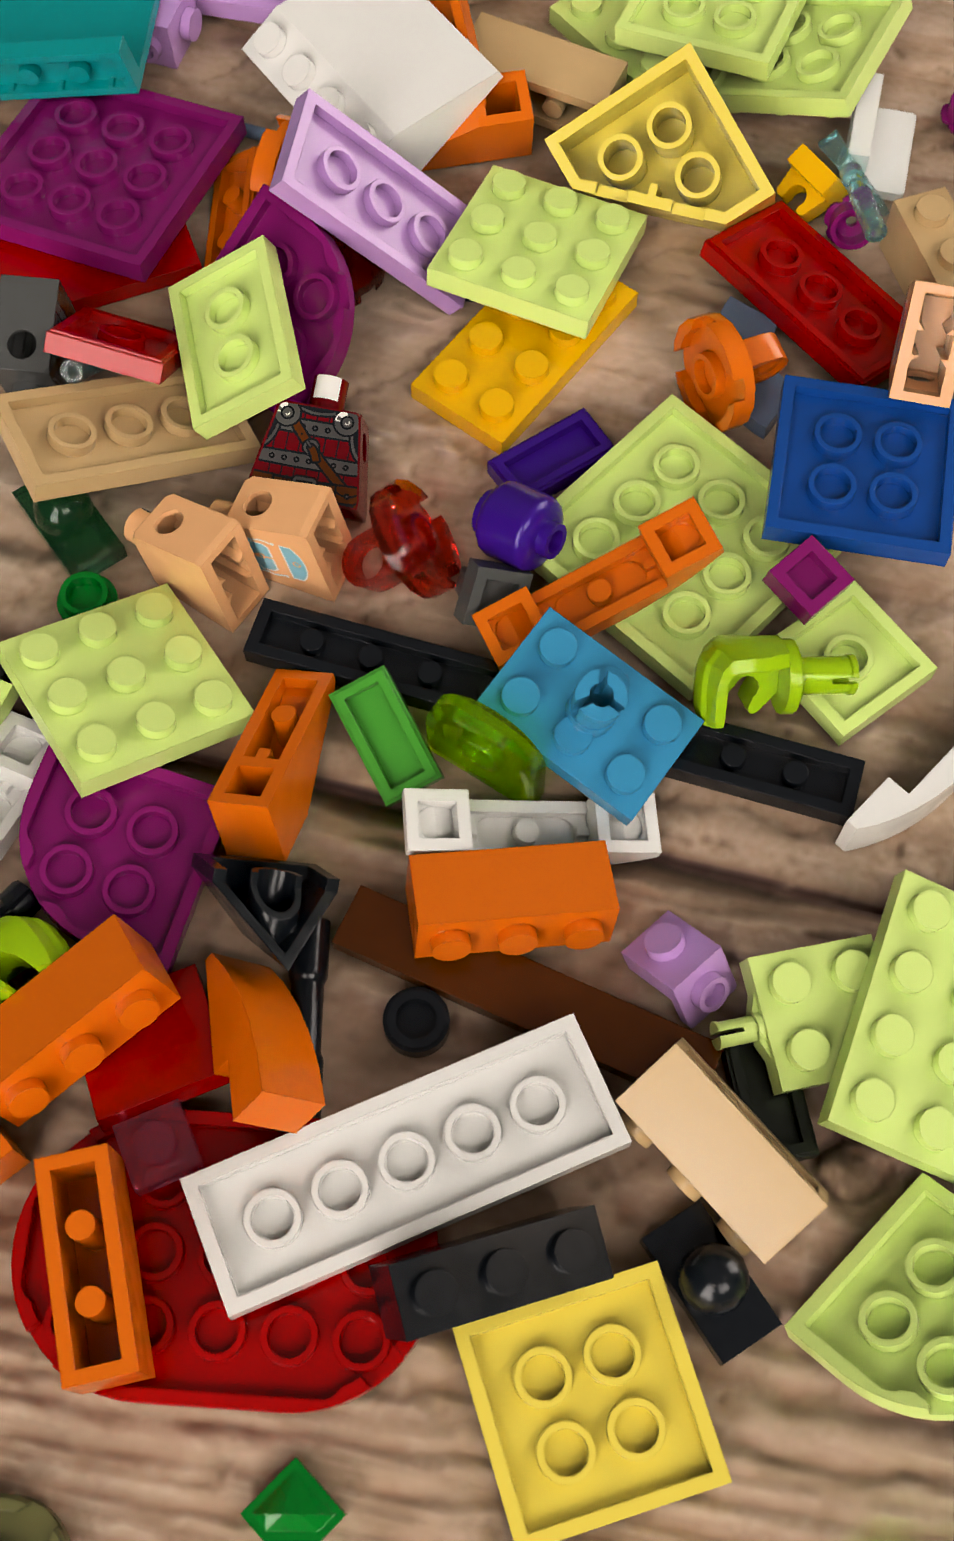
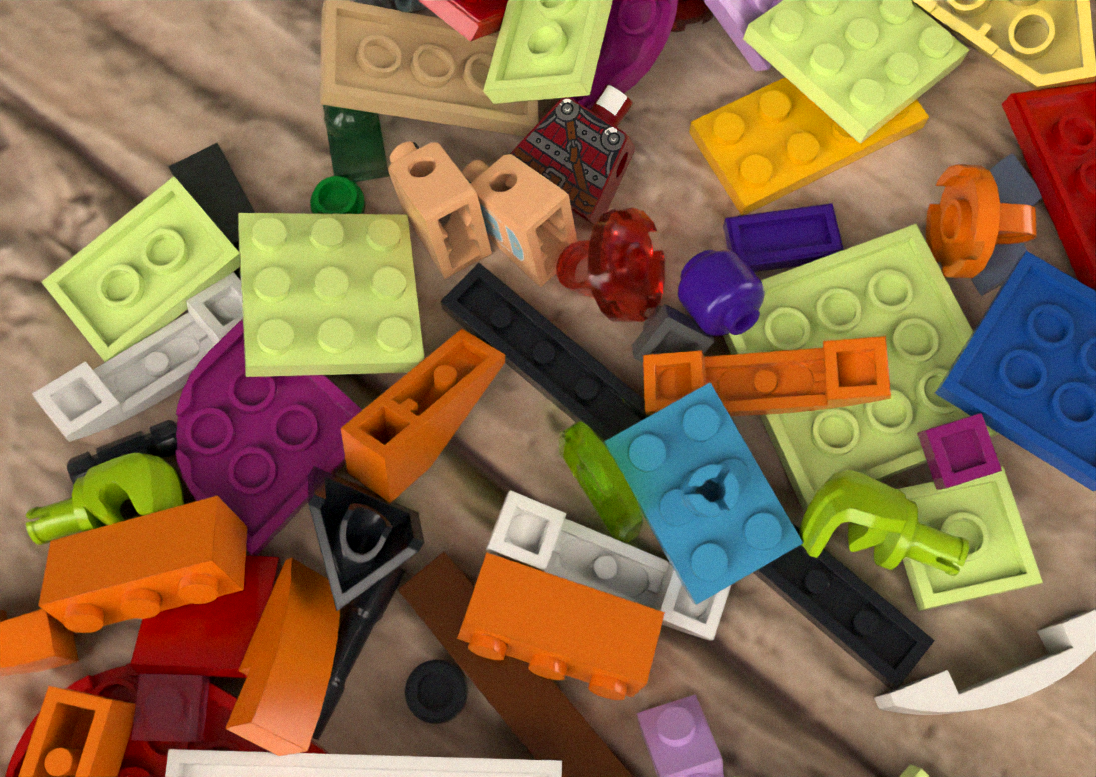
camera: 25 degrees right, 5 degrees up
bright green tile [328,665,445,807] -> none

